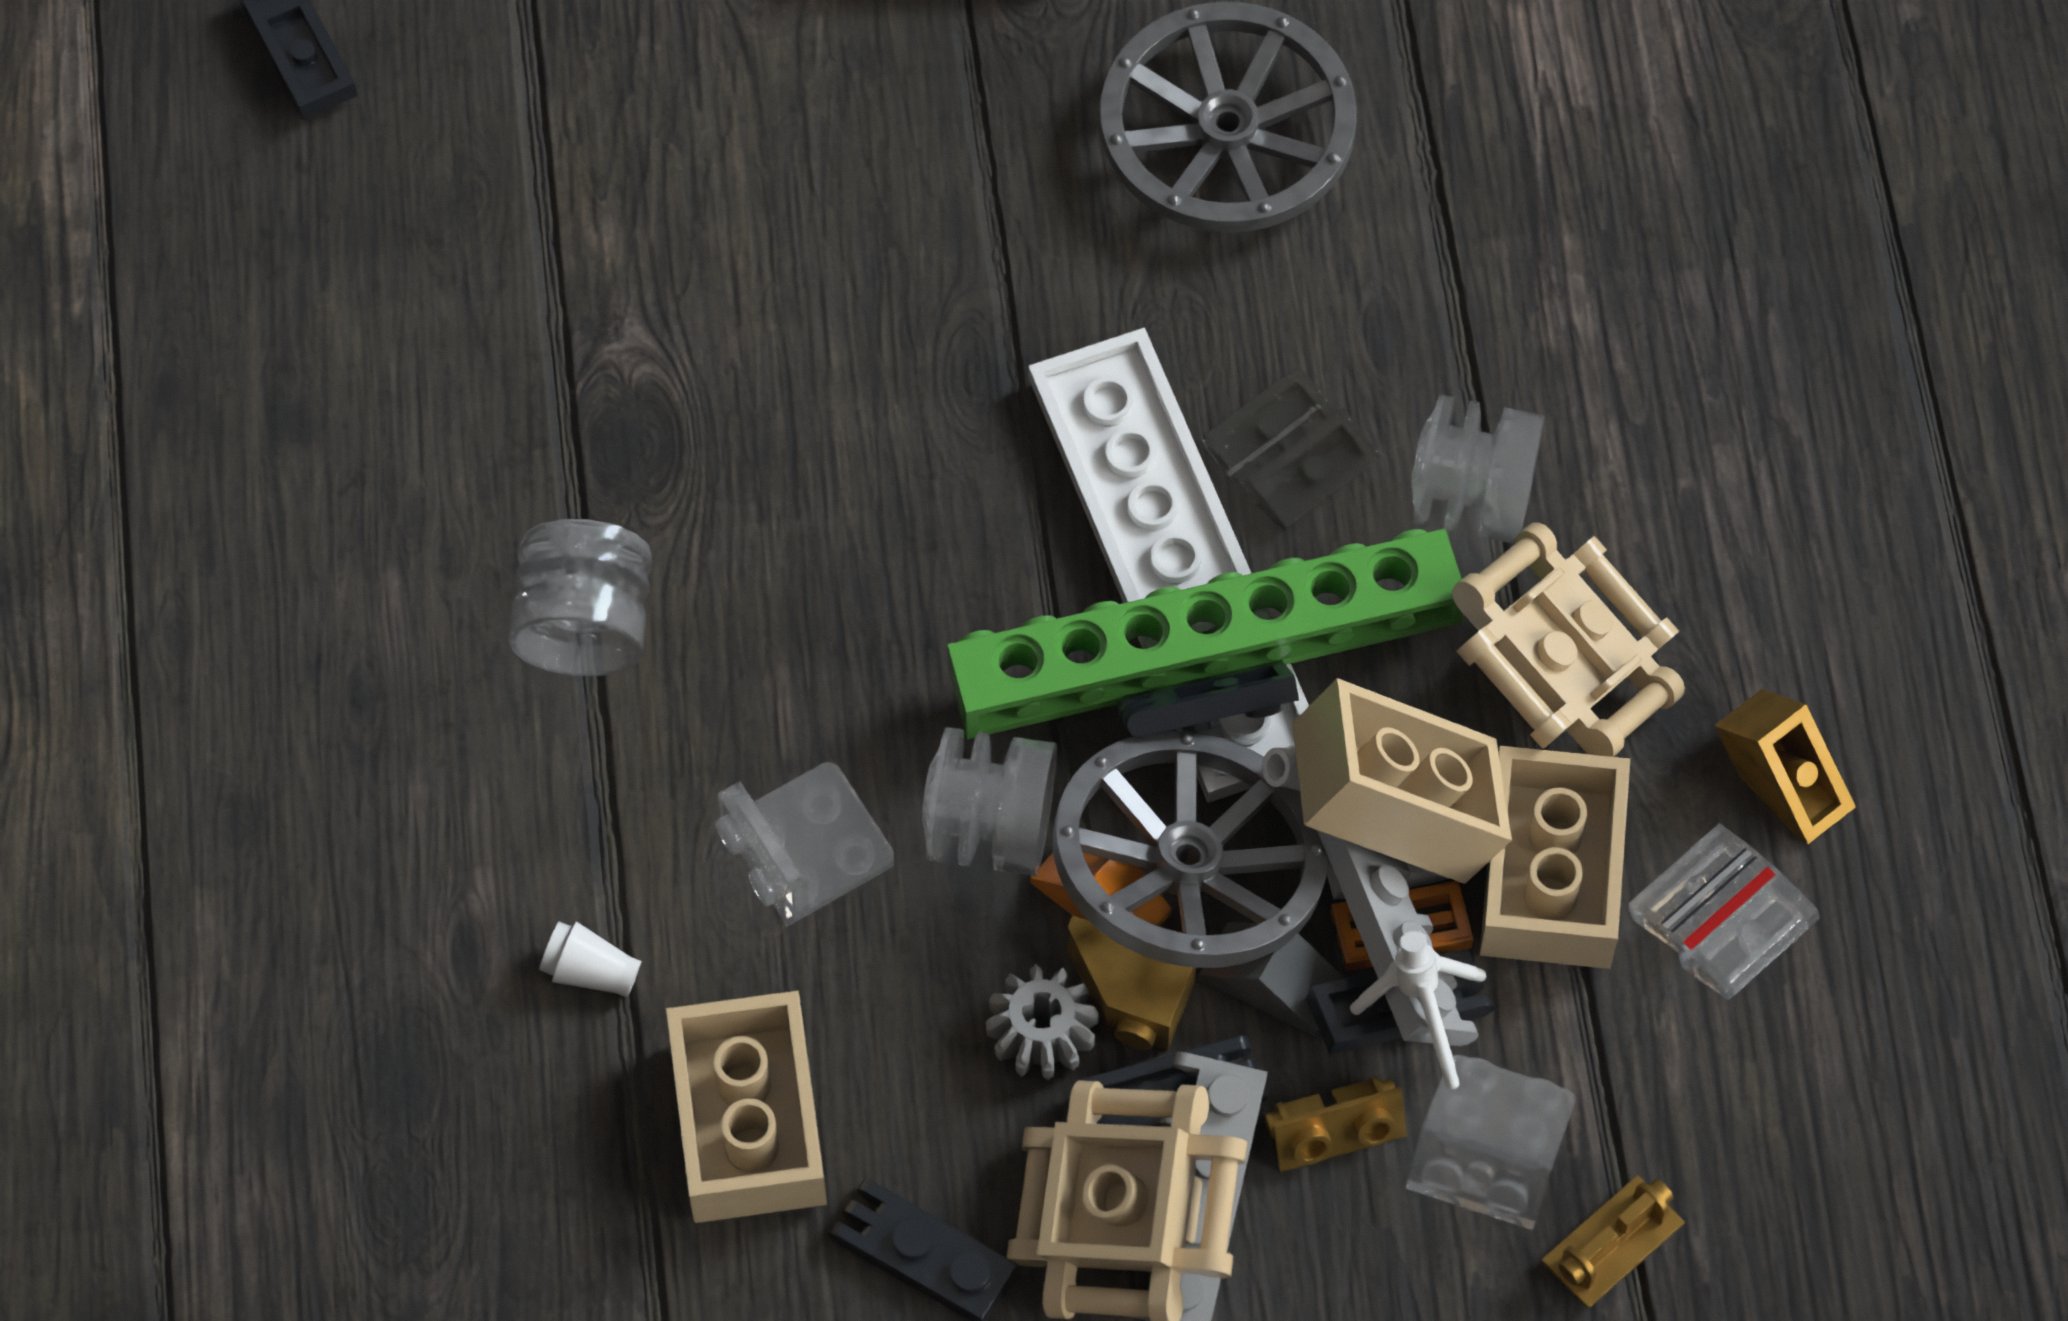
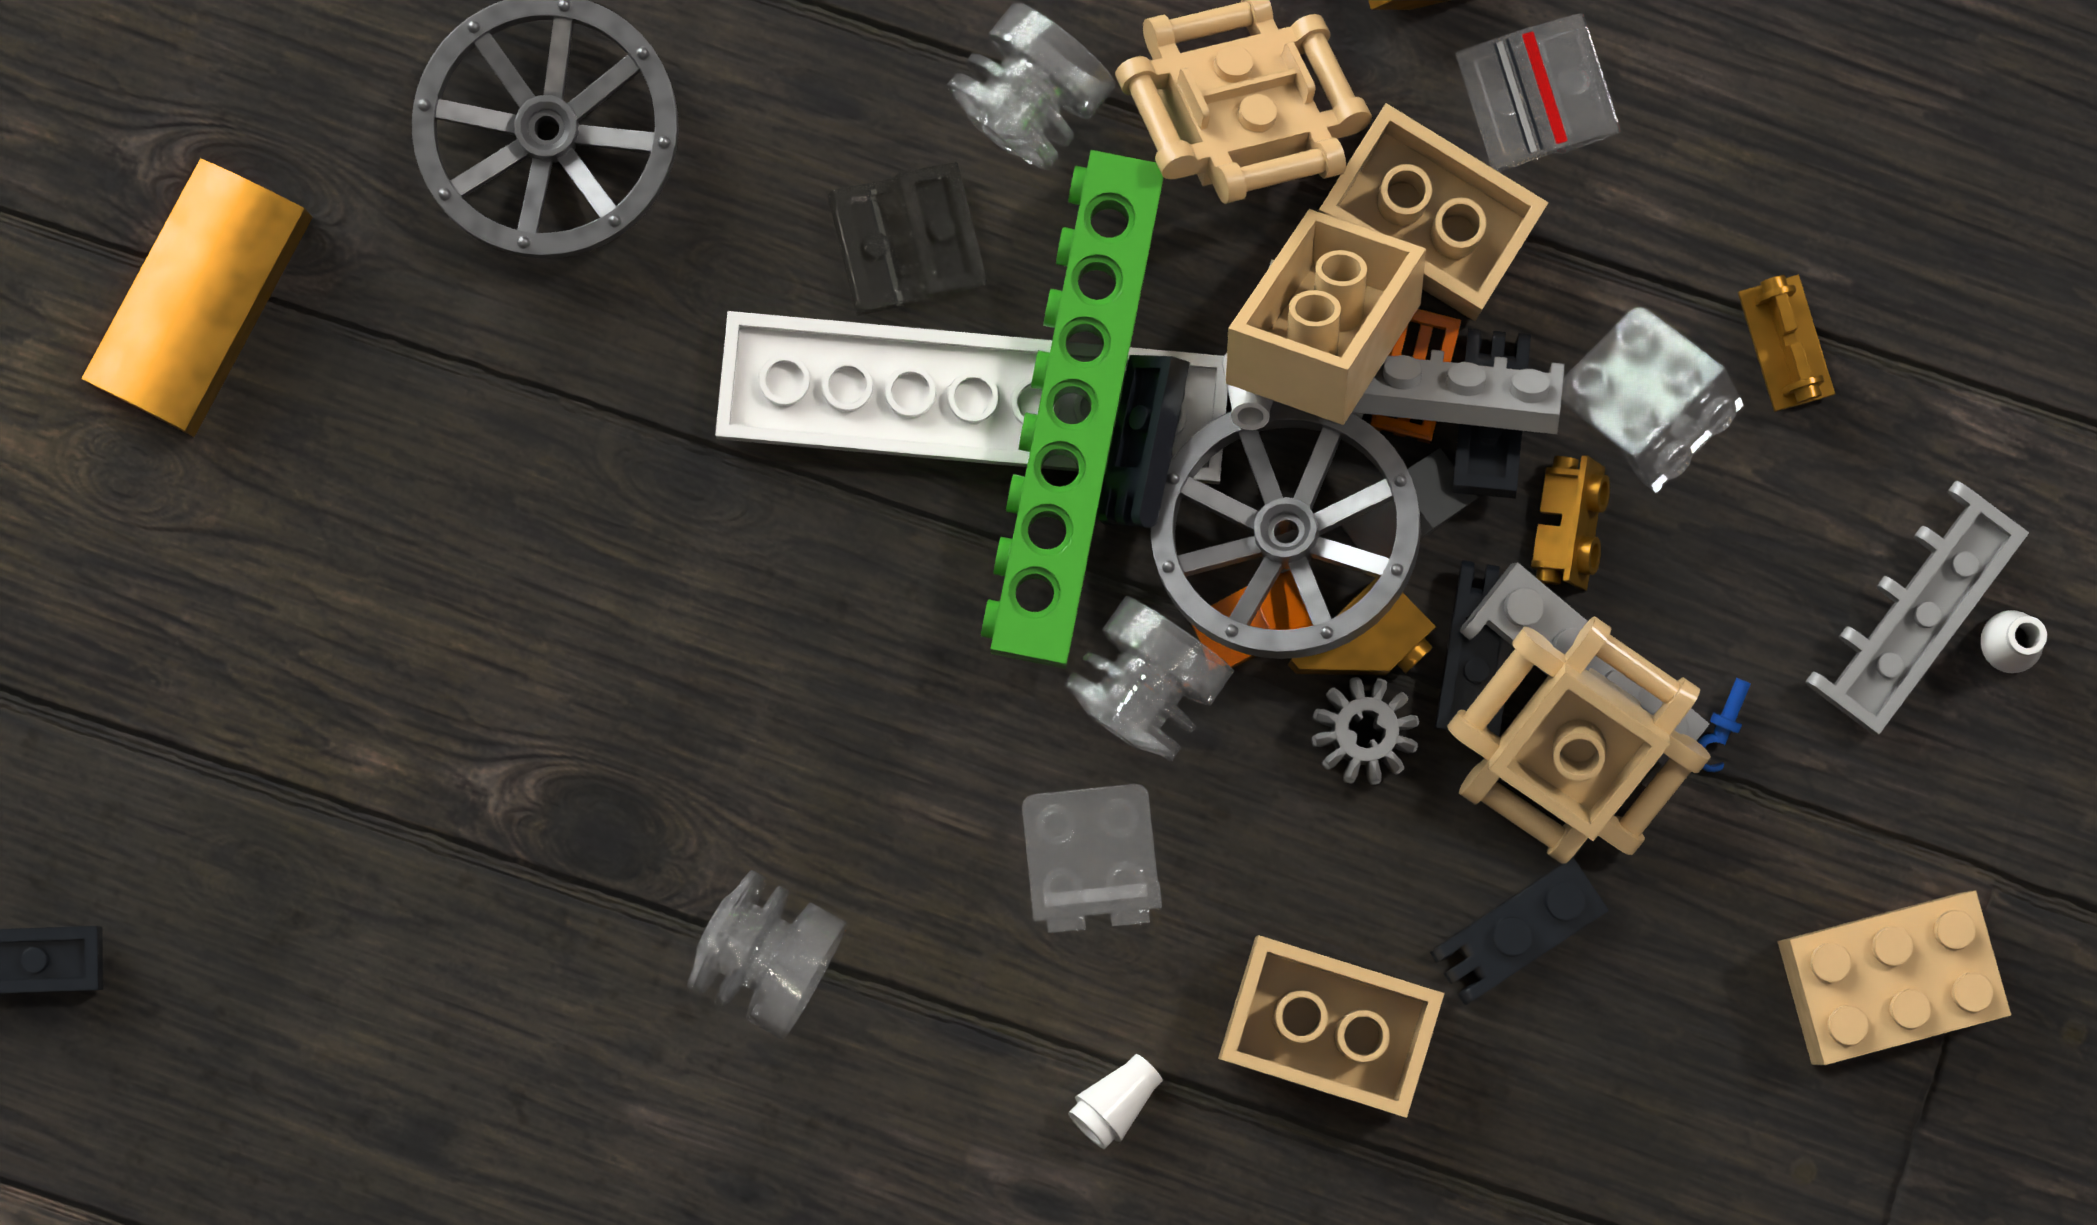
camera: 65 degrees left, 20 degrees up
white plant [1350,930,1486,1089] -> none

